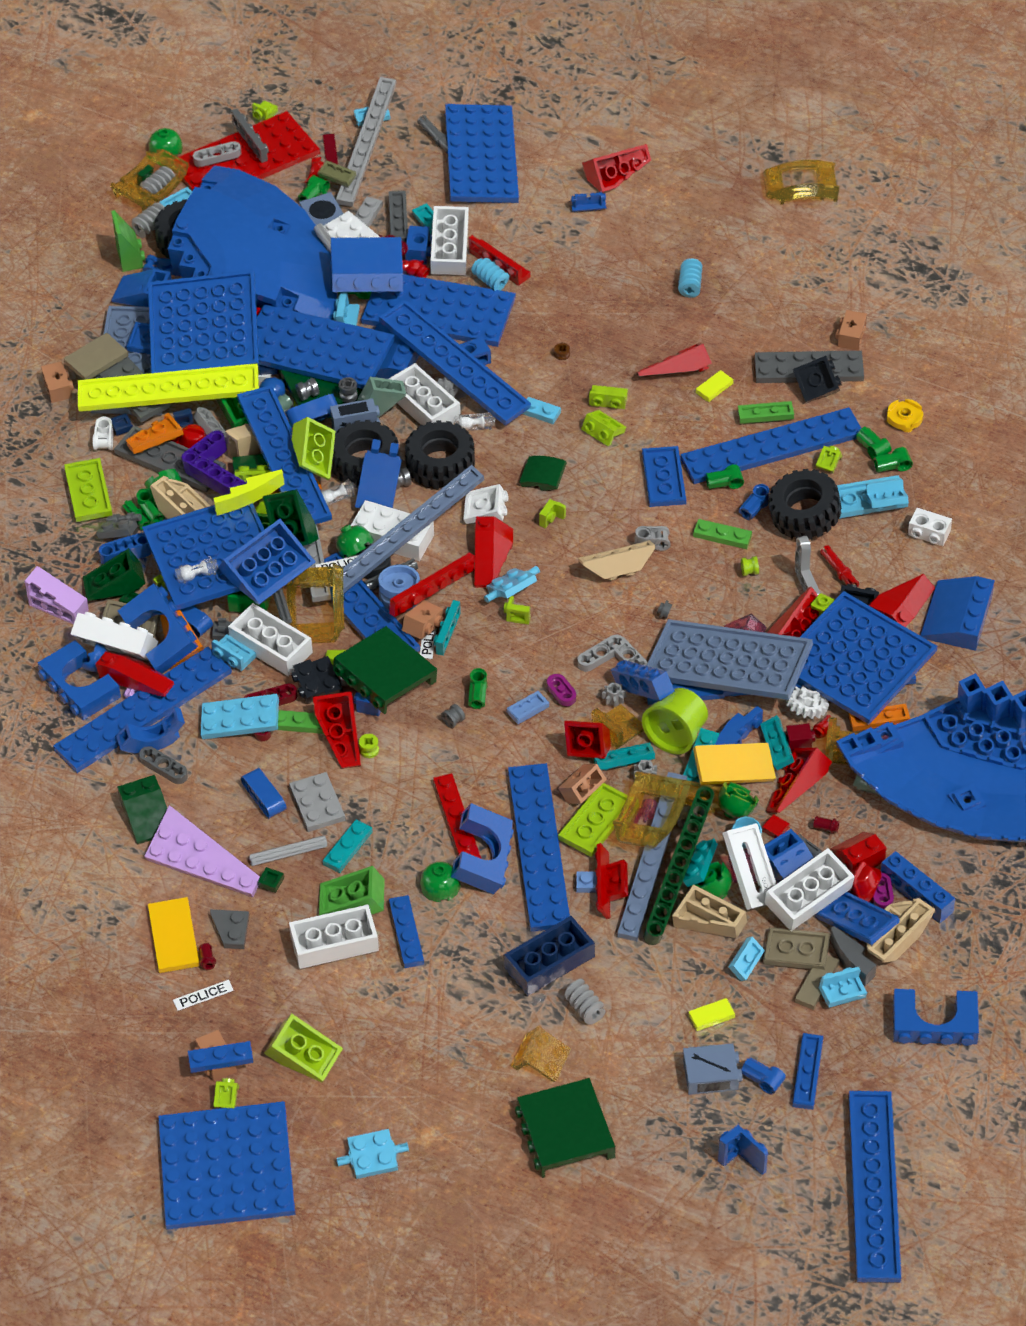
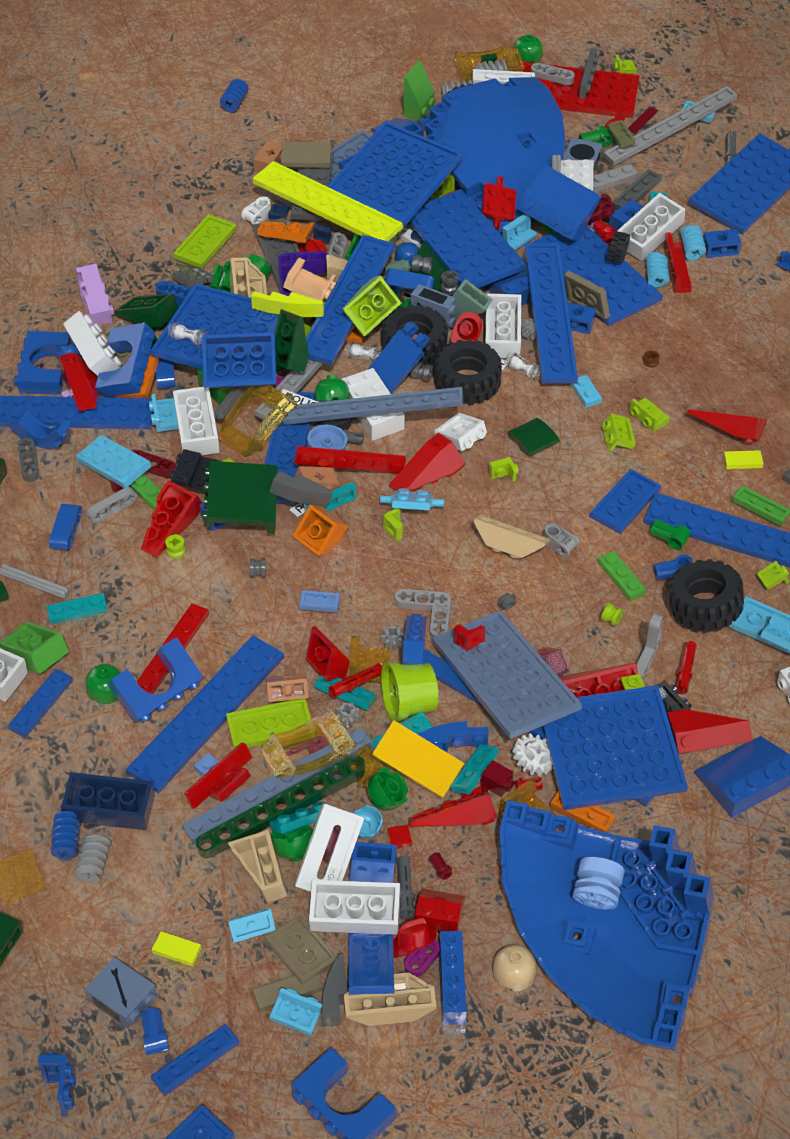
camera: 40 degrees right, 0 degrees up
light grey plate [289,772,346,832] -> none
green piece [468,668,488,709] -> none
magenta plate [547,674,576,706] -> none
none -> blue piece [50,811,80,859]
none -> light grey beam [87,487,137,523]
none -> dark grey slope [270,471,333,506]
none -> light nougat panel [283,258,336,301]
none -> orange slope [292,504,348,557]
none -> red pin [328,663,382,698]
none -> red piece [450,312,483,343]
none -> red panel [454,624,485,652]
none -> white plate [472,69,535,84]
none -> red plate [481,176,516,230]
none -> tan cylinder [493,945,537,991]
none -> dark tan plate [564,271,610,319]
none -> light blue wheel [573,857,625,910]
none -> black tyre [608,231,630,264]
none -> medium azure piece [681,225,706,261]
none -> blue brick [703,229,741,258]

